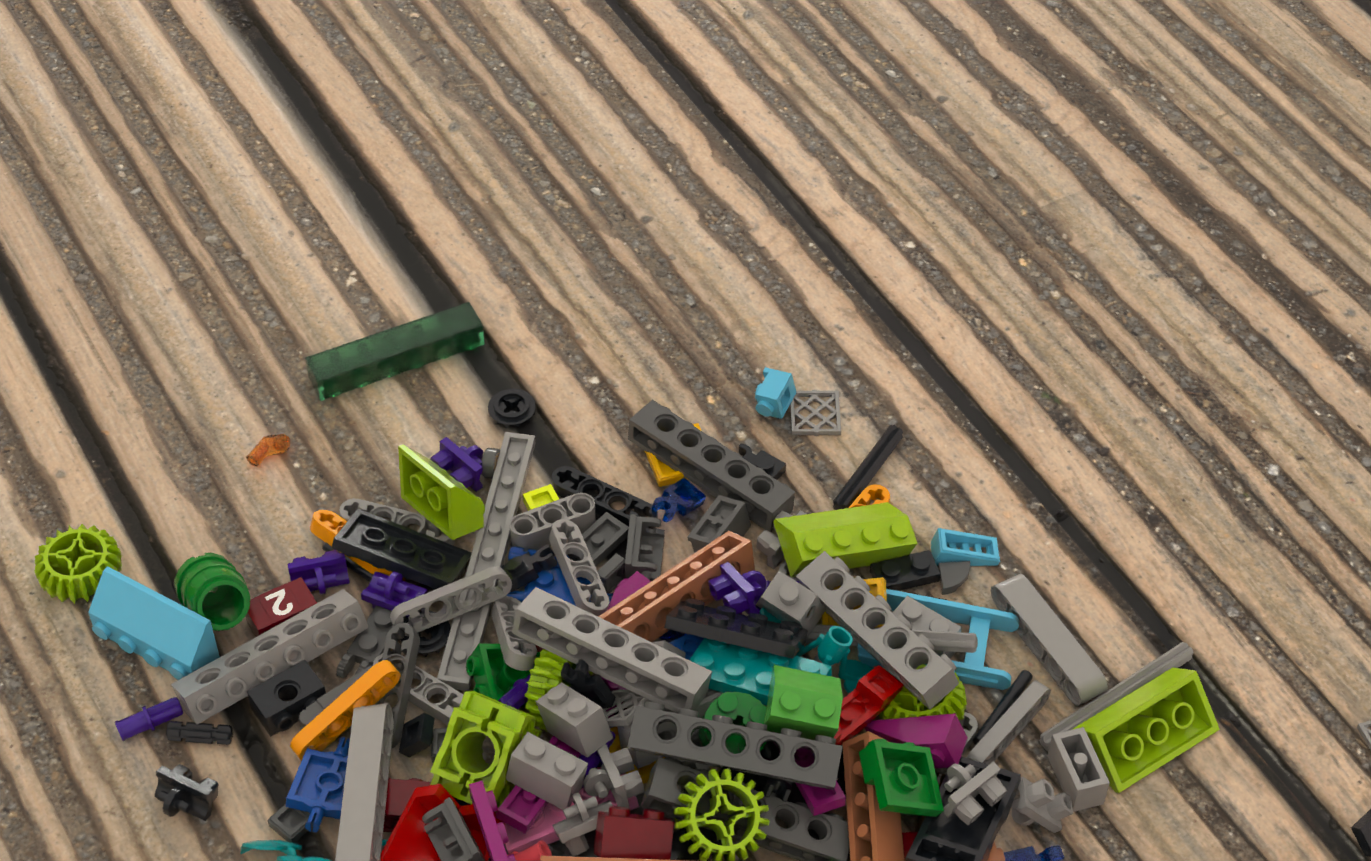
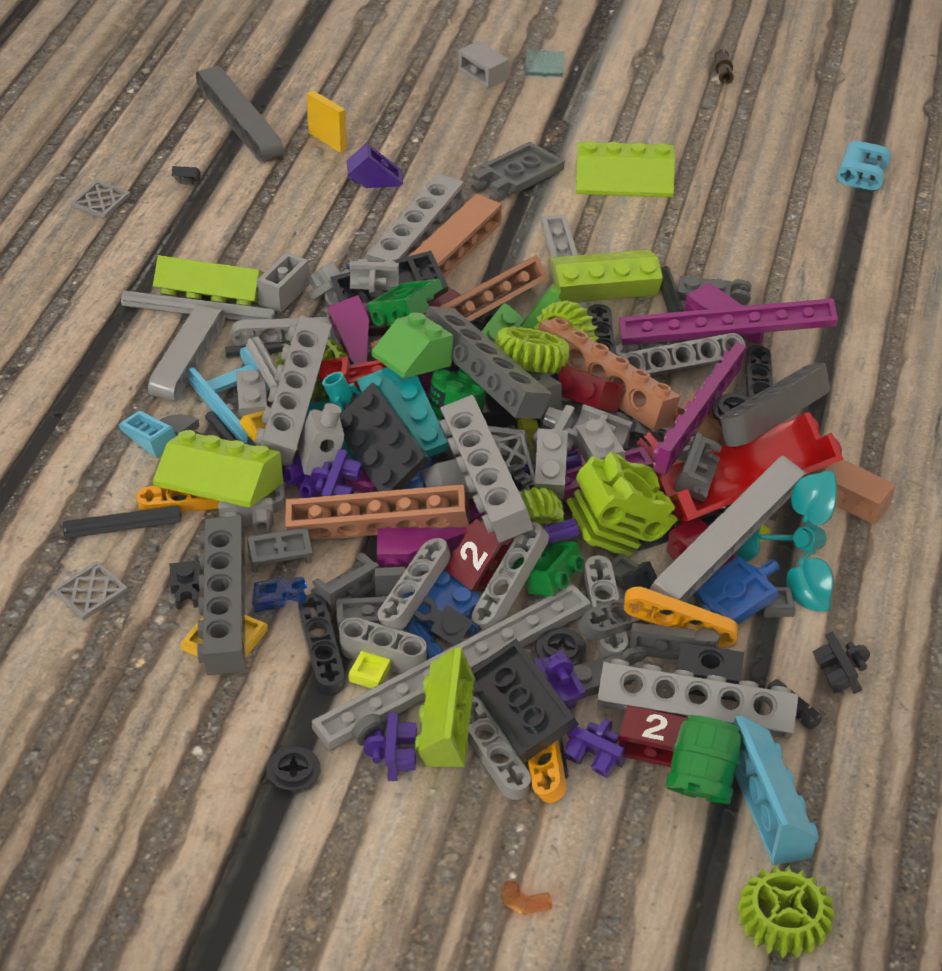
camera: 135 degrees left, 5 degrees down
dark purple axle [115,697,183,741] -> none
clear green brick [305,302,485,401] -> none
light grey beam [390,566,512,636] -> none
medium azure brick [755,367,797,419] -> none

